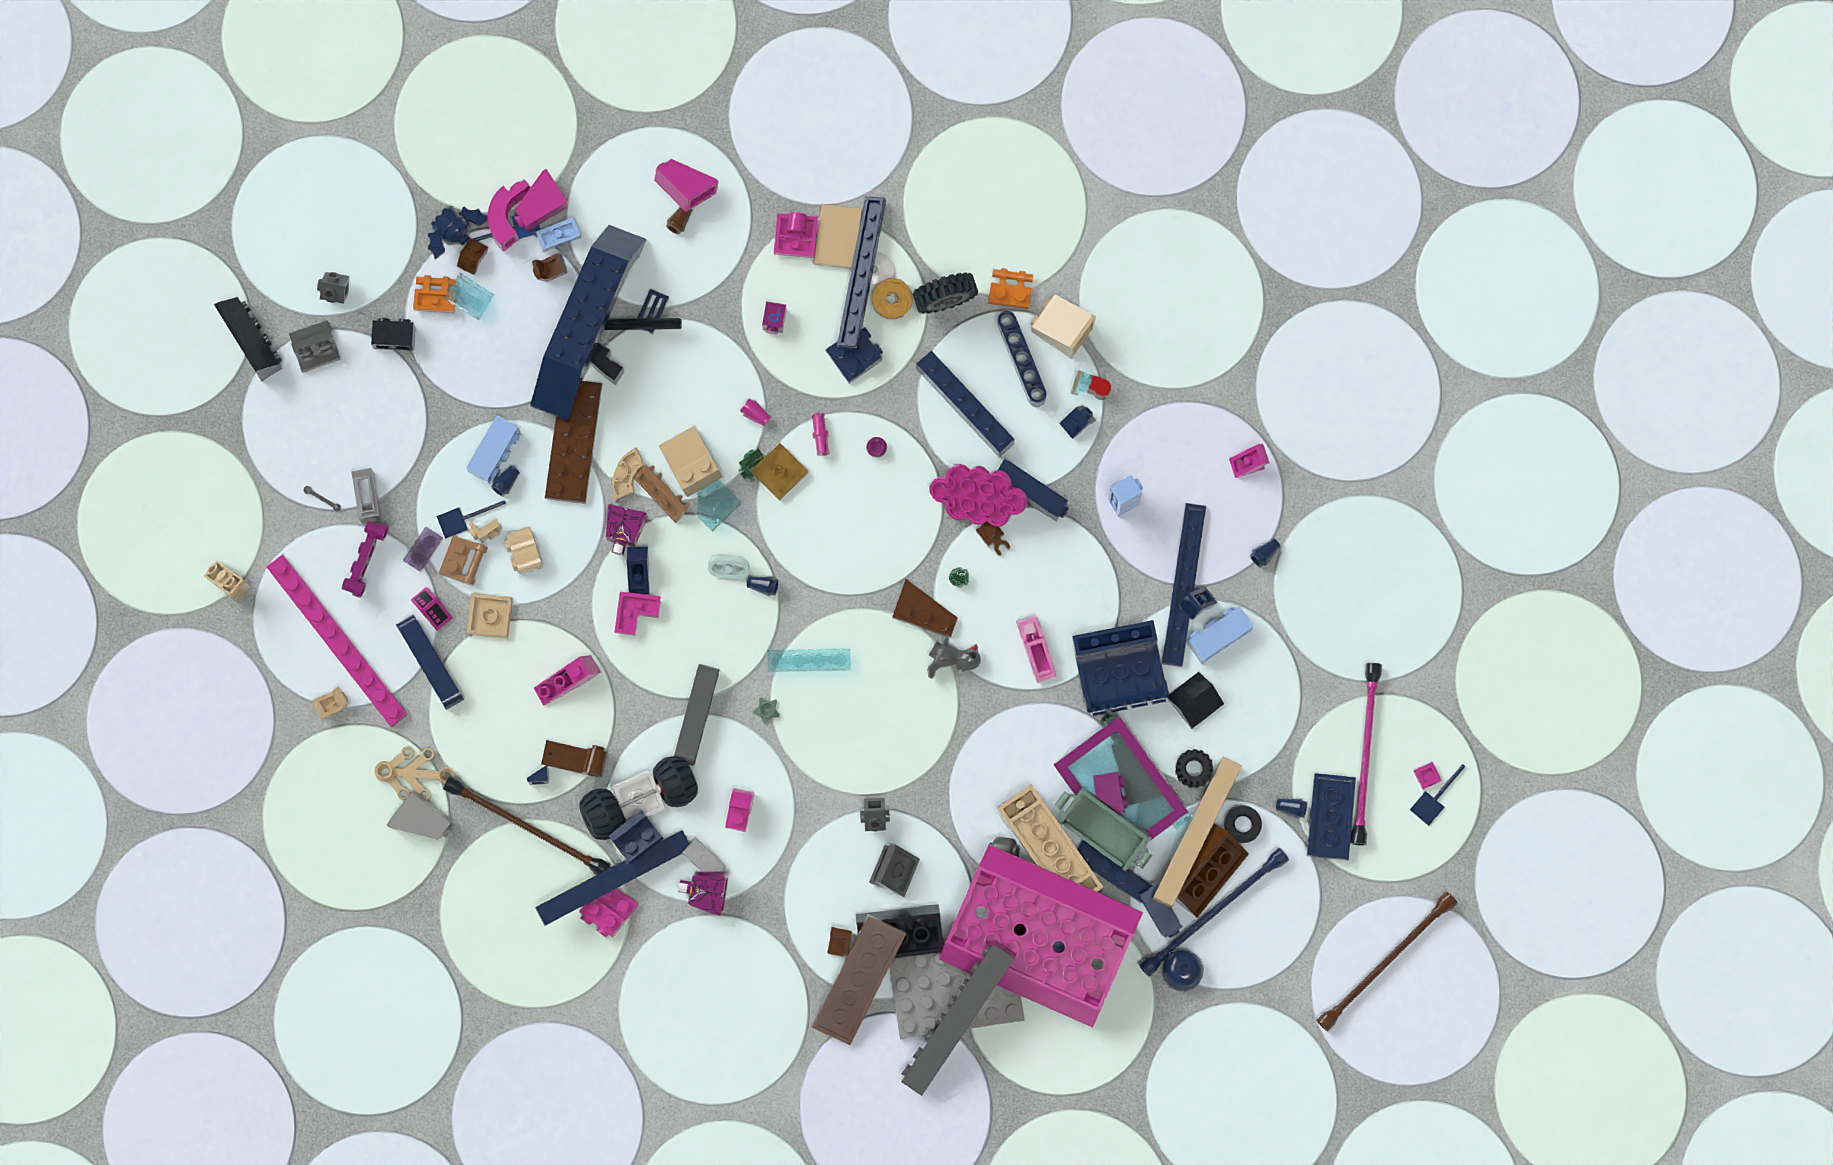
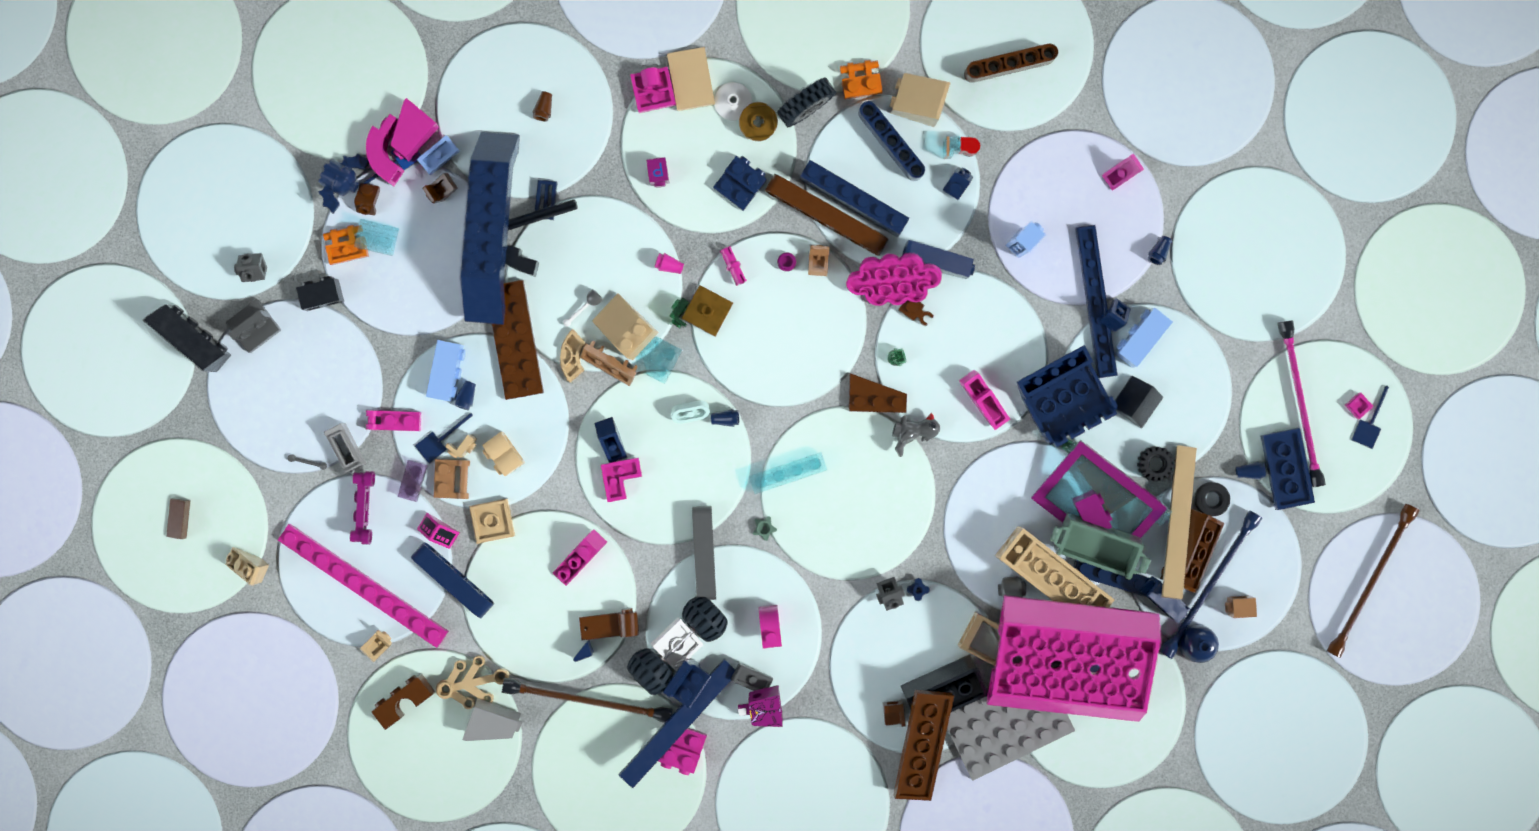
camera: 15 degrees left, 10 degrees up
magenta torso [606,504,648,555] -> none
dark pink slope [654,159,719,212] -> none
tile [837,196,886,350] -> none
dark grey bracket [869,843,920,897] -> none
dark grey brick [901,941,1016,1096] -> none
none -> slope [166,499,191,540]
none -> dark pink plate [365,410,421,431]
none -> reddish brown arch [372,674,435,730]
none -> hinge [563,289,603,327]
none -> reddish brown beam [765,174,889,256]
none -> medium nougat bracket [808,245,829,276]
none -> dark blue plate [907,578,930,601]
none -> tan window [958,612,999,666]
none -> reddish brown beam [964,43,1058,83]
none -> medium nougat brick [1225,596,1257,618]

